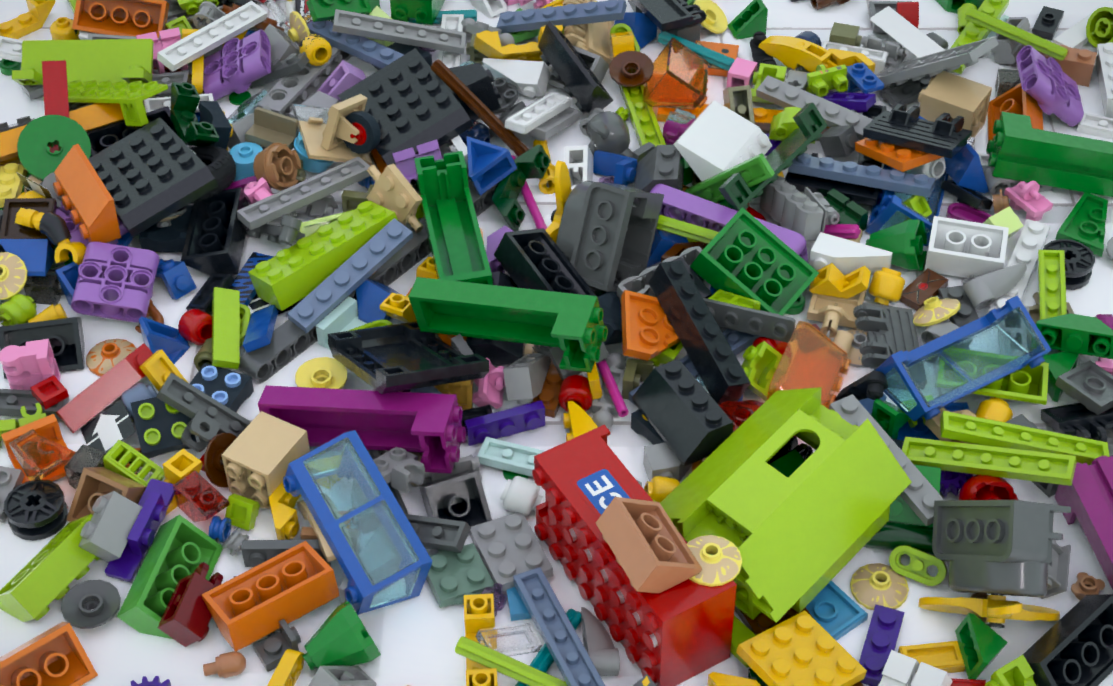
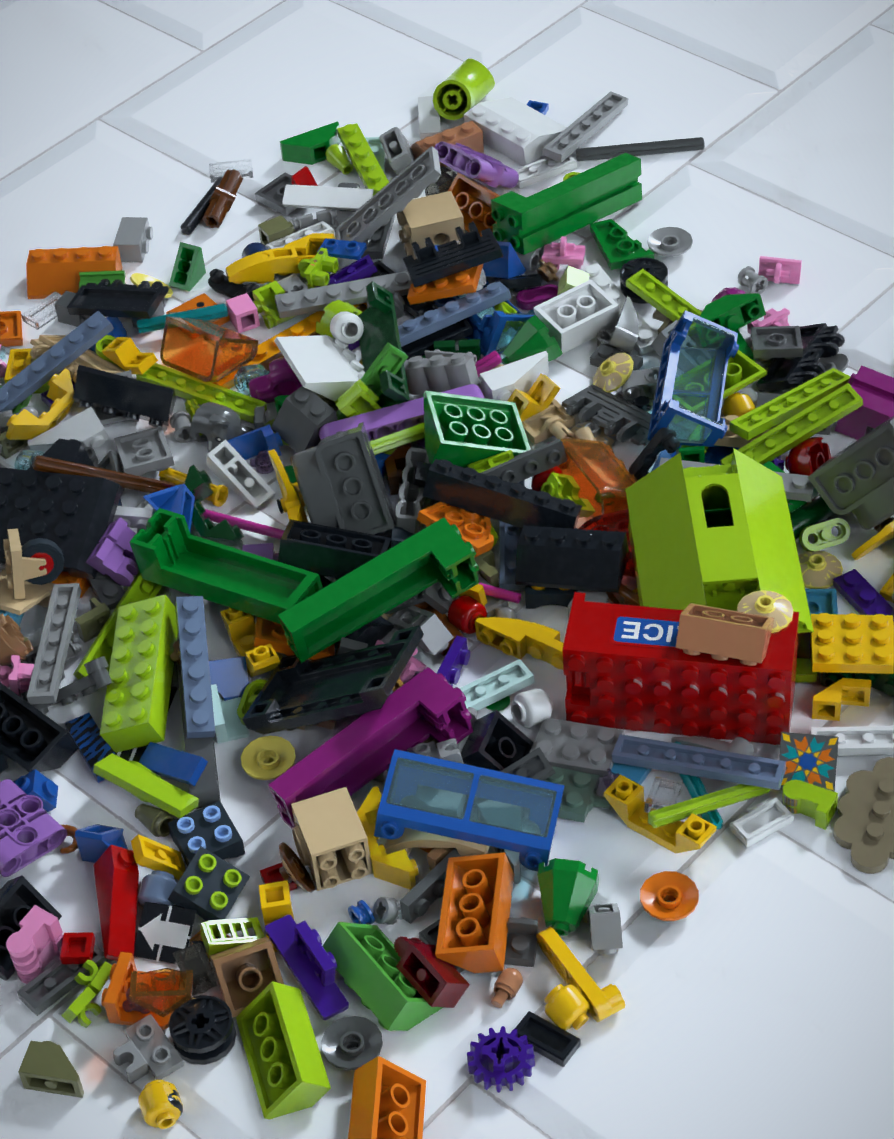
camera: 45 degrees left, 0 degrees up
light grey brick [78,491,142,562] -> none
tan dish [86,338,137,377] -> none
dark grey plate [156,373,251,452] -> none
clear red slope [173,470,230,522] -> none
red head [178,309,212,345] -> none
black plate [186,273,235,315] -> none
lime tile [225,493,260,531] -> none
tan plate [367,164,424,233] -> none
white tile [505,92,572,135] -> none
reddish brown dish [609,51,654,87] -> none
olive slope [723,85,755,124] -> none
yellow head [868,267,905,306] -> none
reddish brown tile [899,268,948,311] -> none
lime axle [965,8,1068,61] -> none
black plate [1032,6,1065,40] -> none
none -> white head [330,311,364,344]
none -> lime cylinder [335,379,382,417]

